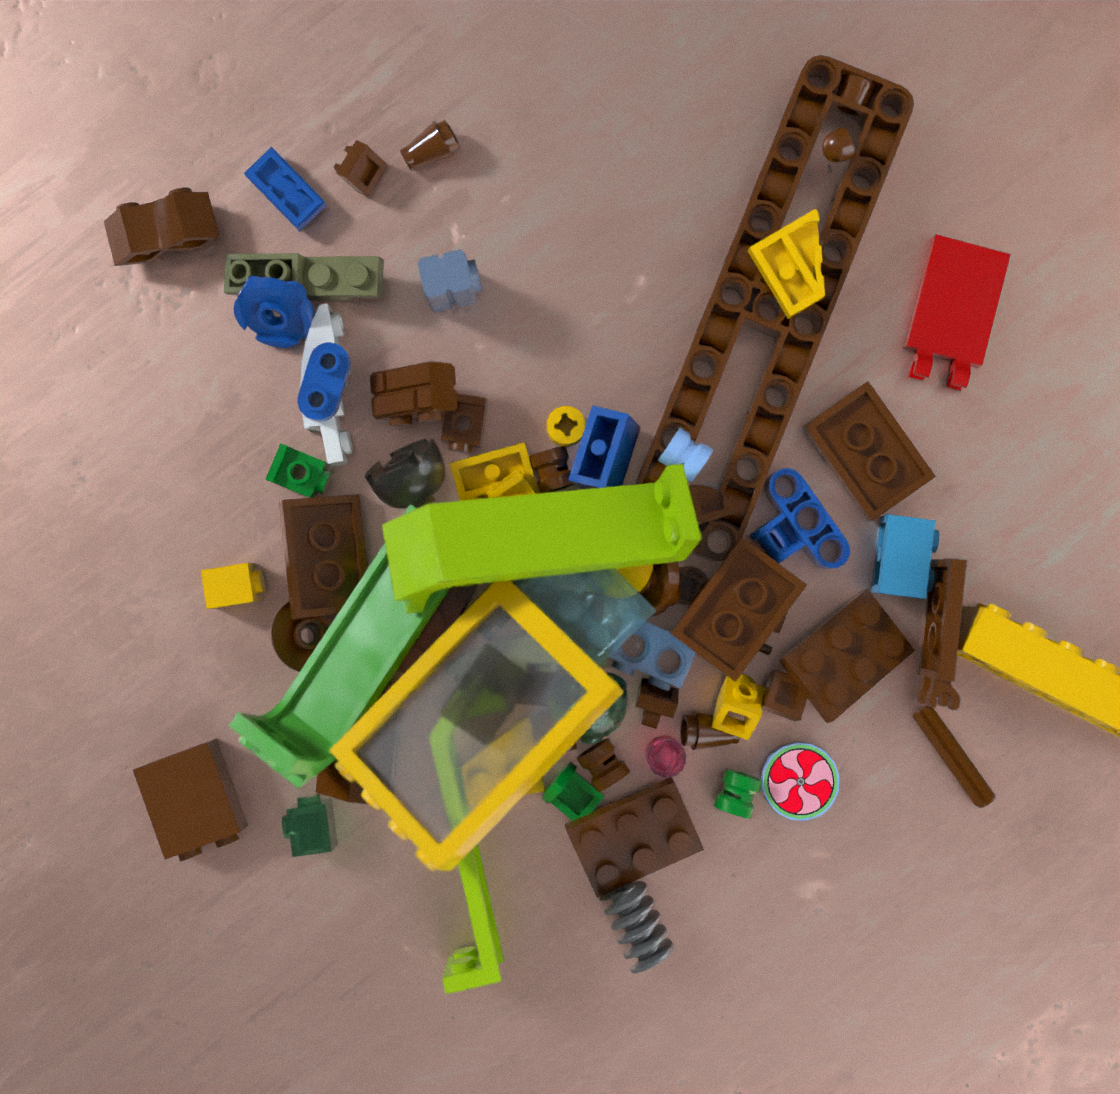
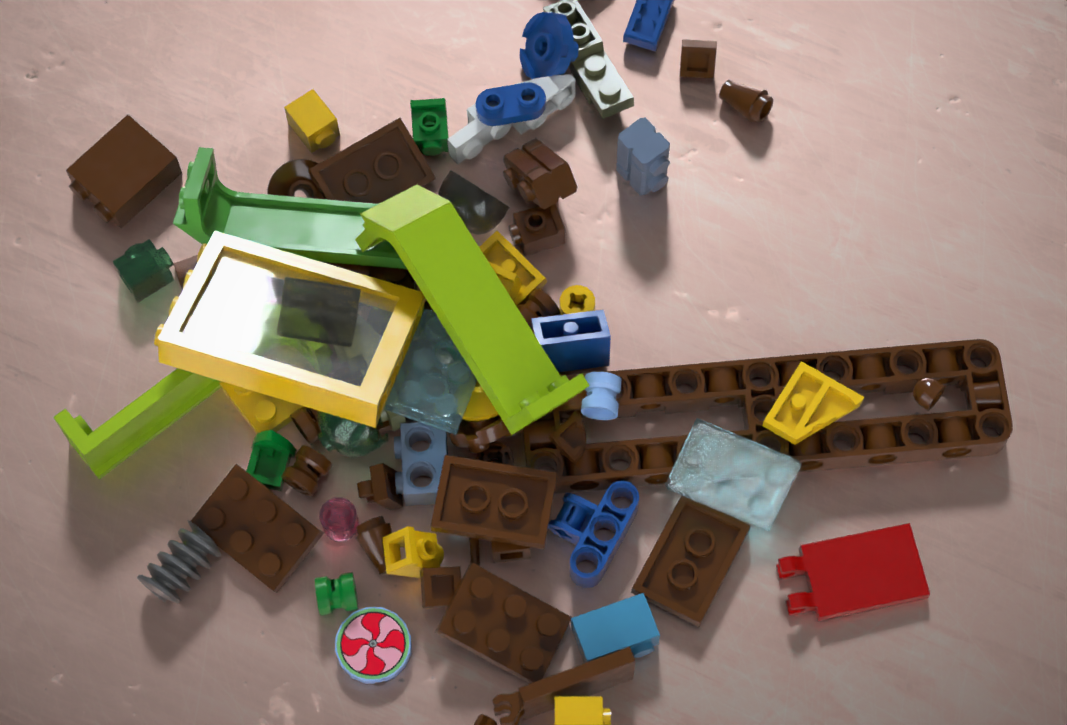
camera: 65 degrees right, 20 degrees down
none -> clear light blue plate [665,418,801,531]

